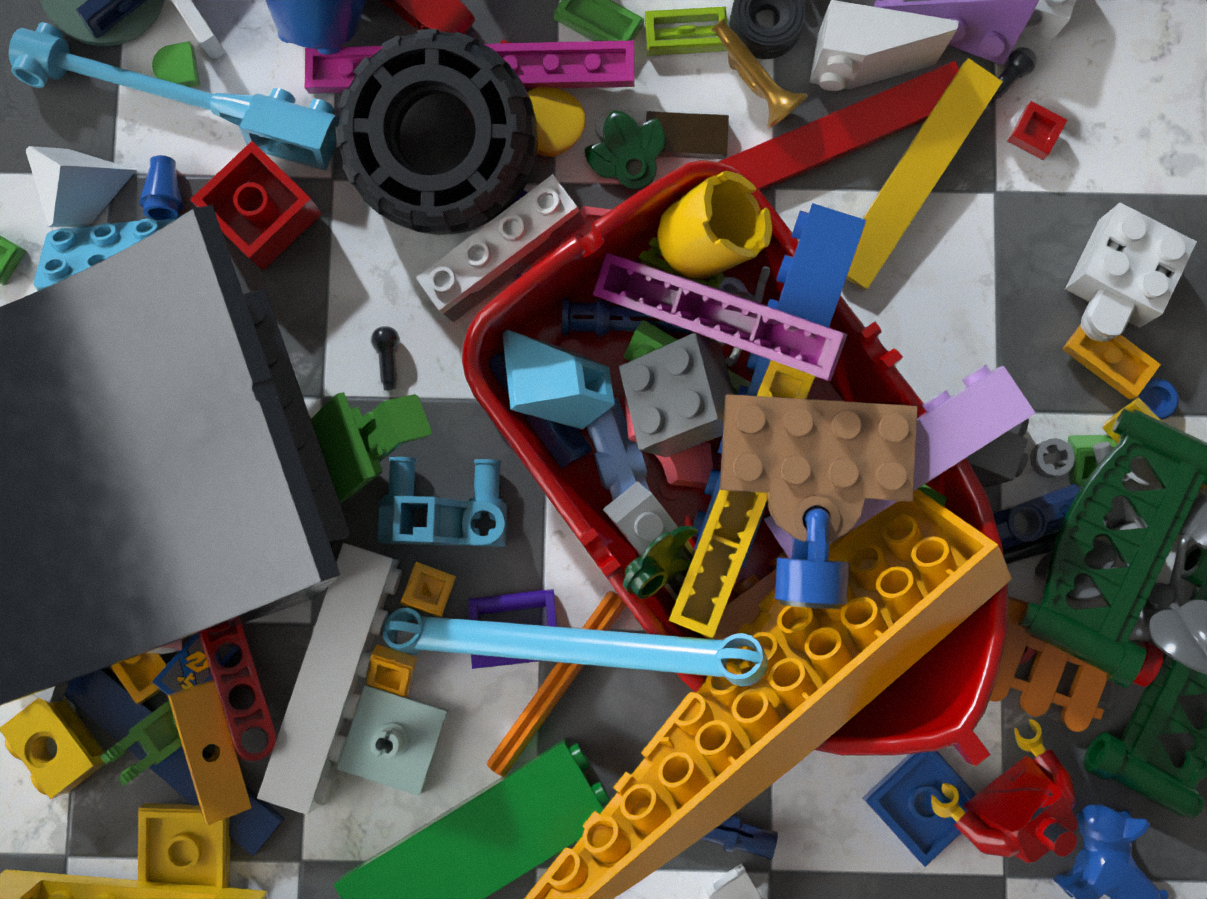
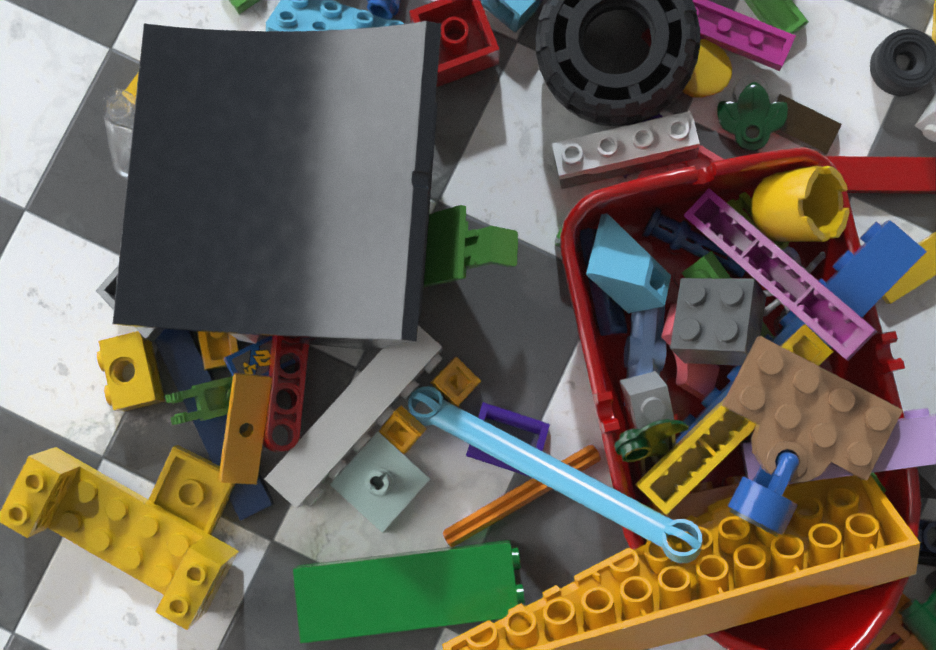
camera: 25 degrees right, 0 degrees up
black piece [370,326,400,391] -> none
medium azure piece [377,457,508,547] -> none
lime tile [644,6,728,56] -> none
pearl gold piece [711,18,808,129] -> none

